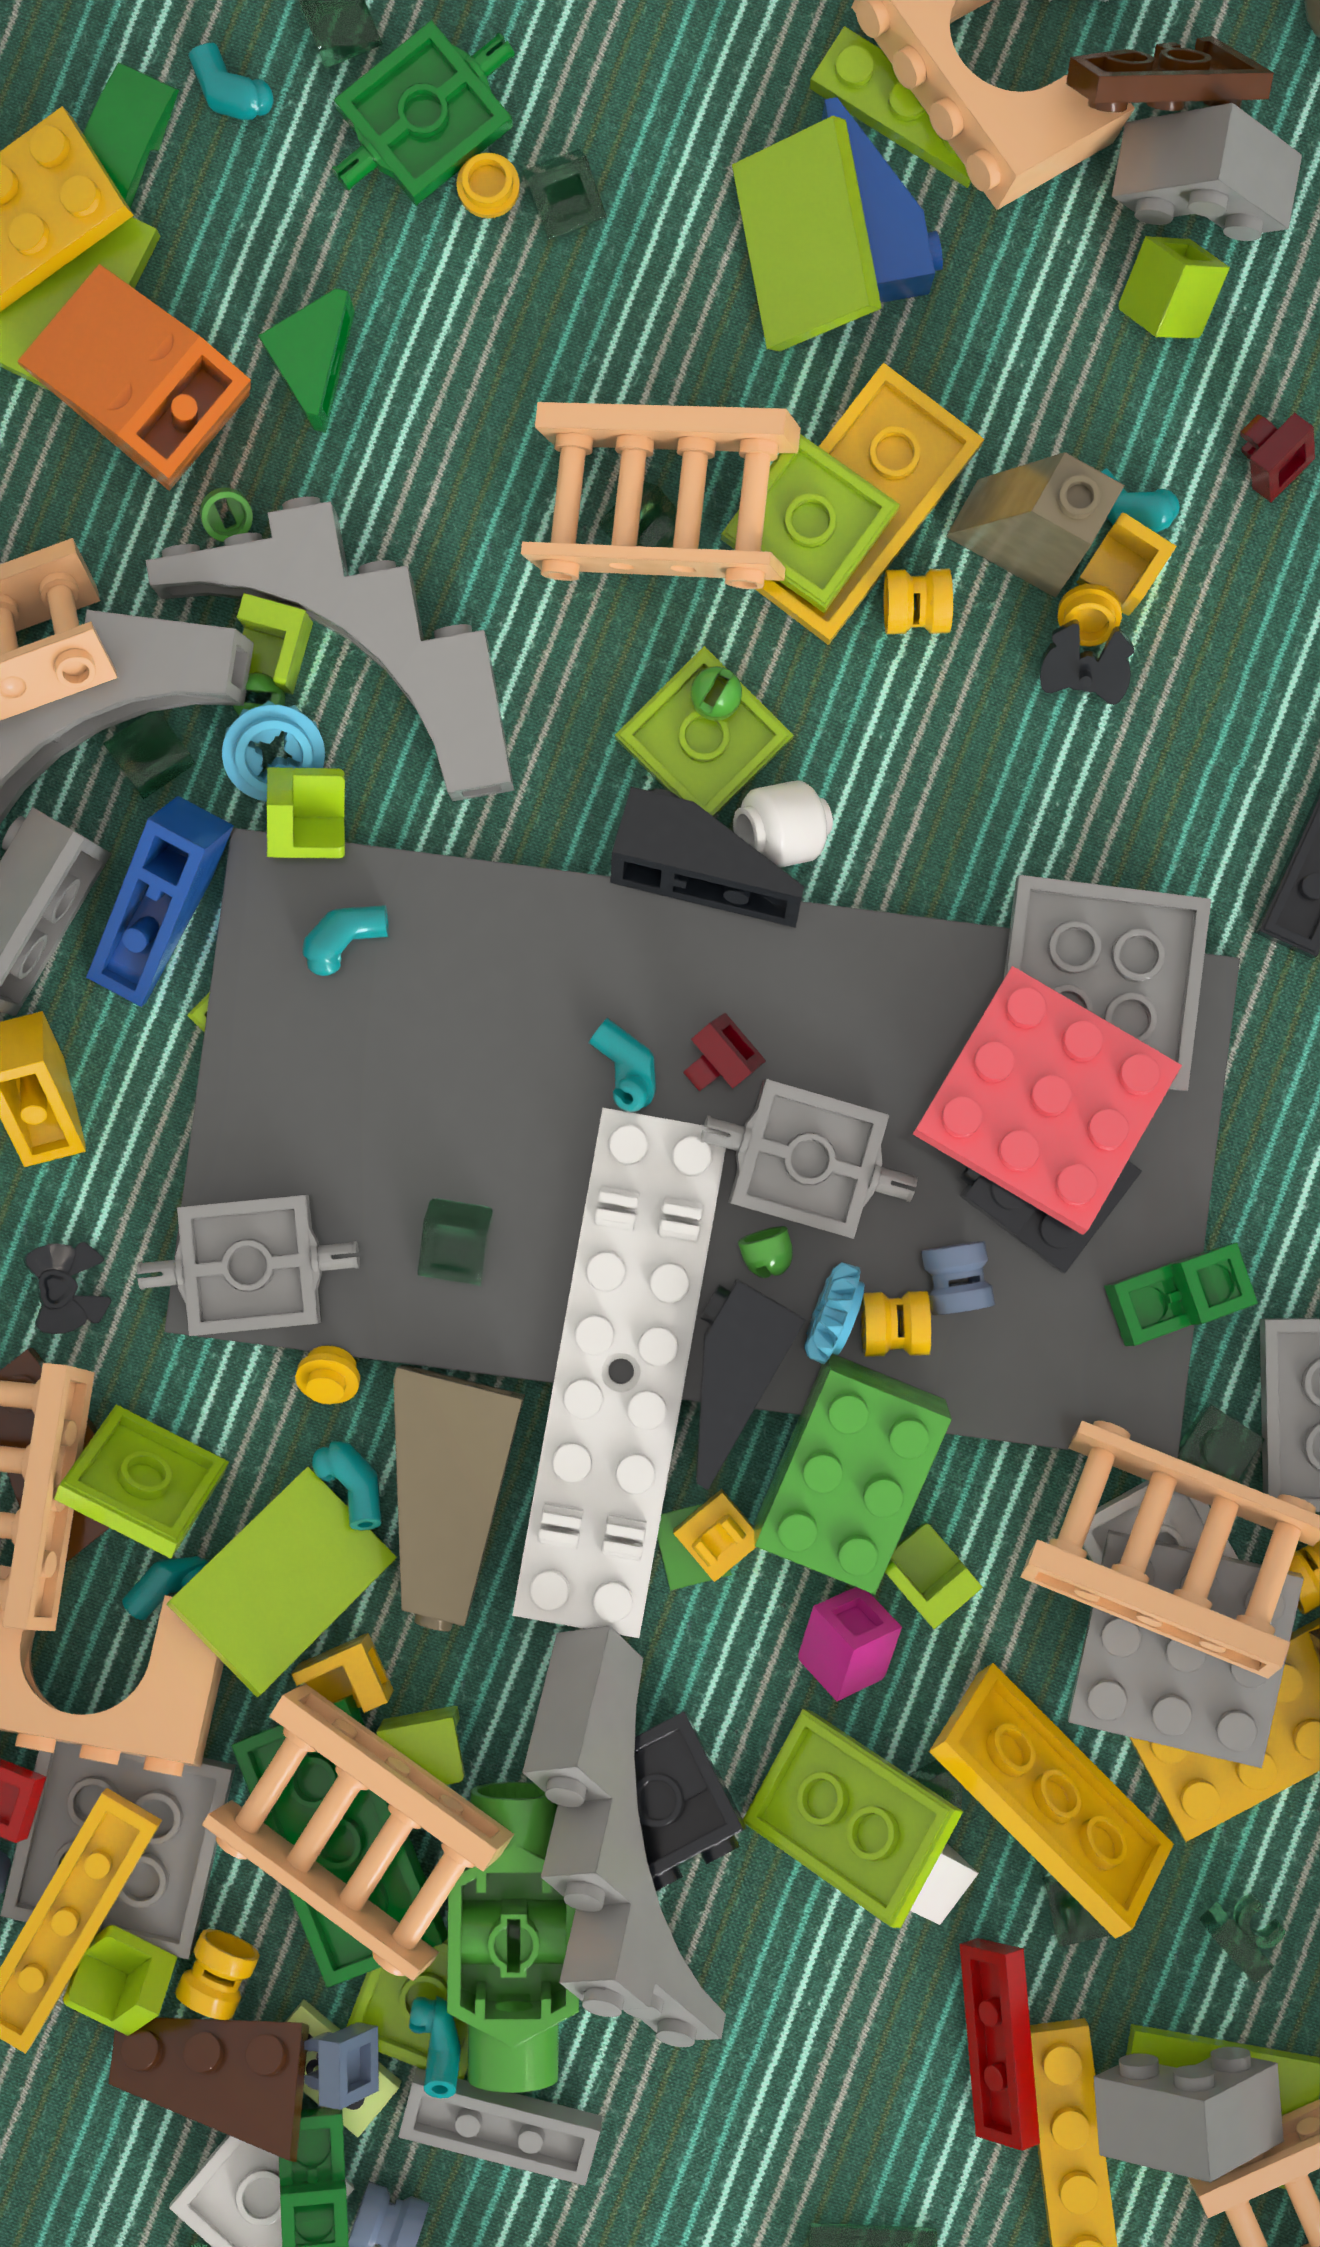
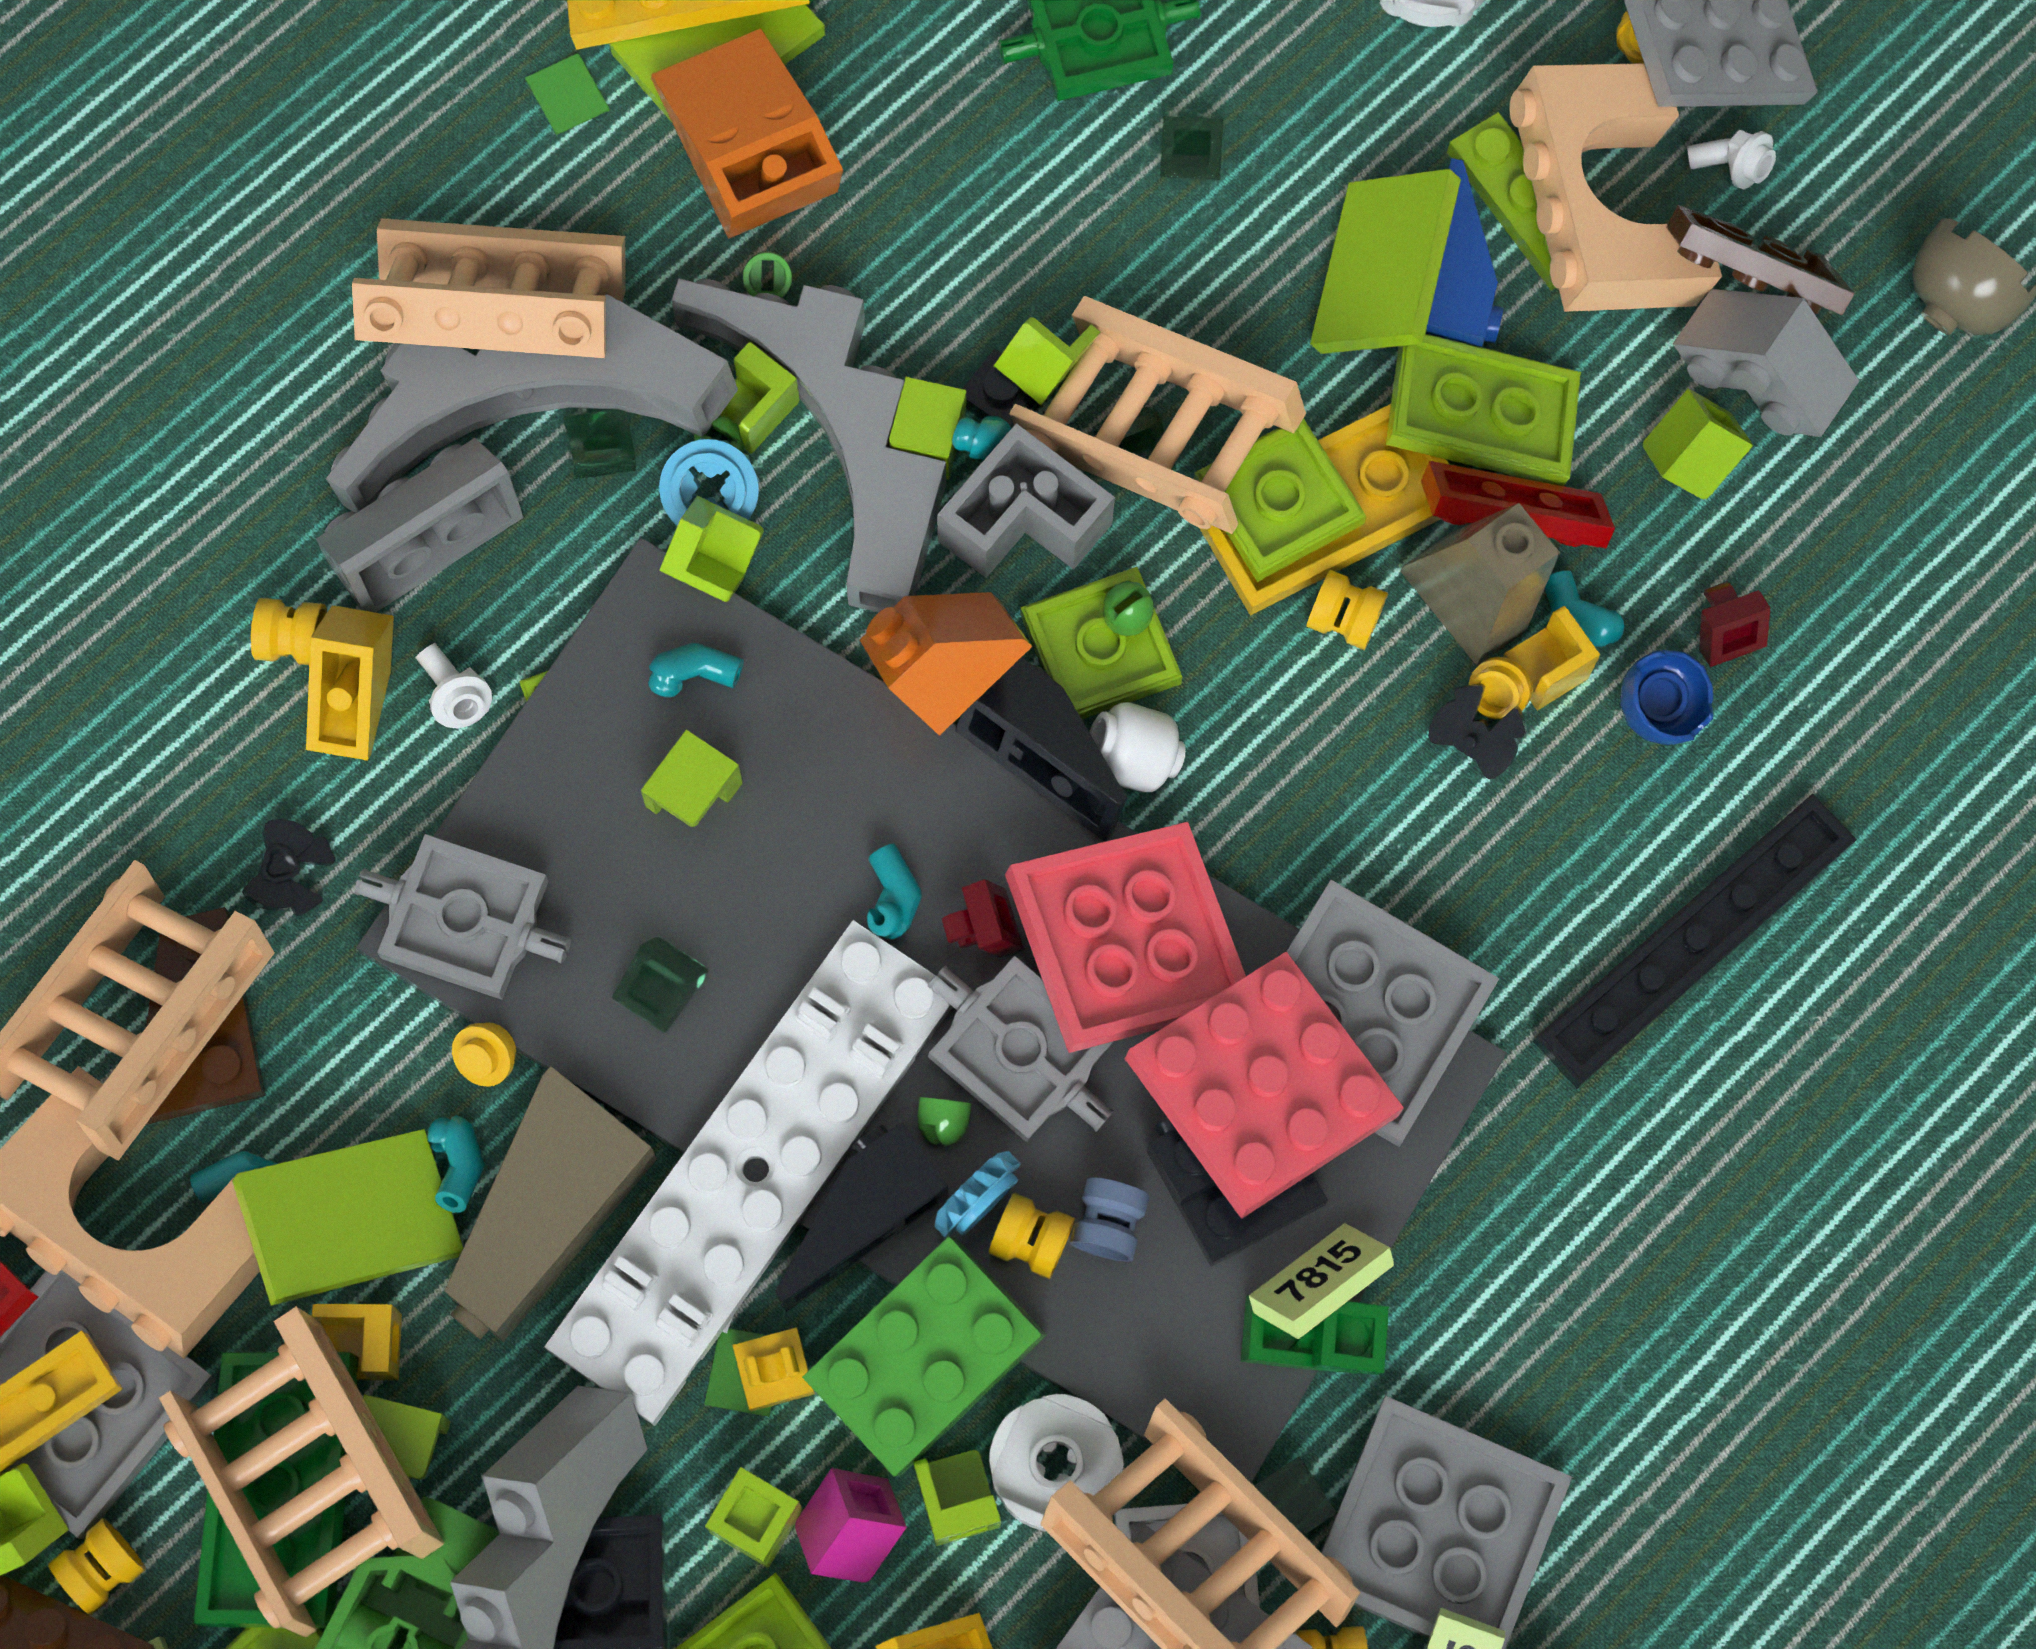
camera: 20 degrees right, 15 degrees down
lime tile [54,1404,229,1559] -> none
blue slope [86,796,234,1007] -> none
green slope [258,288,355,433] -> none
yellow plate [456,153,520,218] -> none
none -> white plate [416,643,492,728]
none -> lime panel [641,730,743,827]
none -> lime panel [705,1467,803,1569]
none -> orange slope [860,592,1032,736]
none -> lime panel [889,377,966,480]
none -> light grey brick [937,423,1115,578]
none -> teal arm [952,416,1012,463]
none -> black plate [963,348,1036,428]
none -> white plate [989,1394,1124,1531]
none -> lime panel [994,317,1101,405]
none -> coral plate [1005,822,1246,1053]
none -> yellowish green tile [1249,1223,1394,1339]
none -> lime tile [1386,334,1581,486]
none -> red plate [1421,461,1615,548]
none -> blue hair [1619,650,1714,745]

